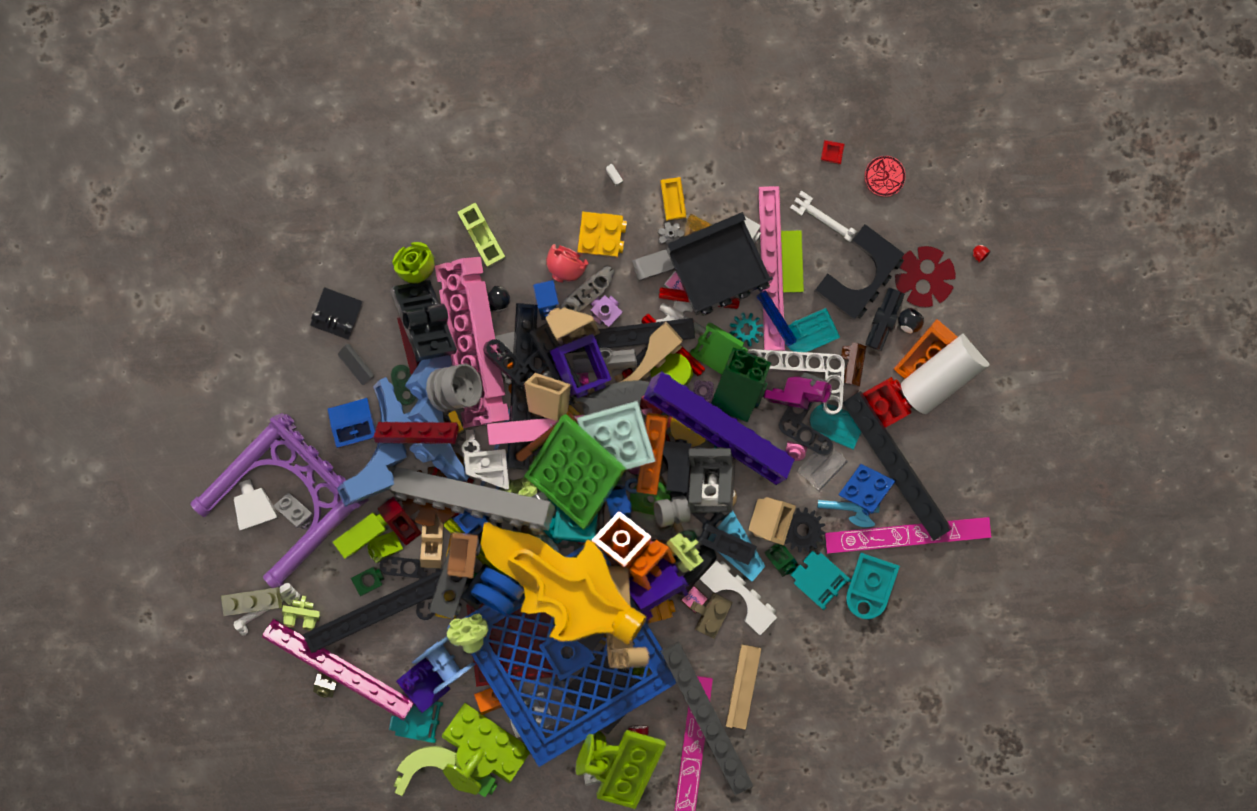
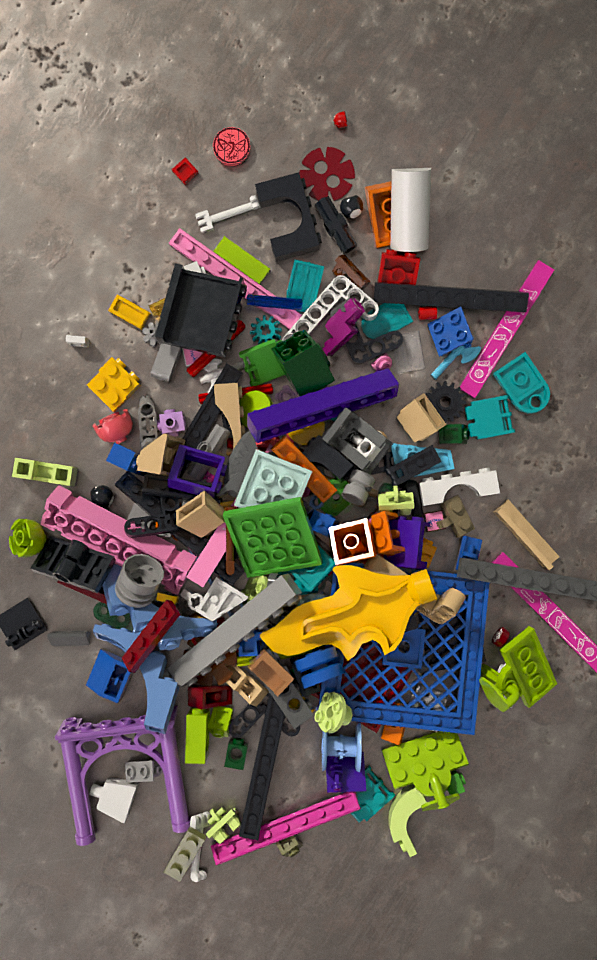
camera: 50 degrees left, 0 degrees up
none -> red hinge [418,306,437,320]
none -> blue hips [455,536,482,570]

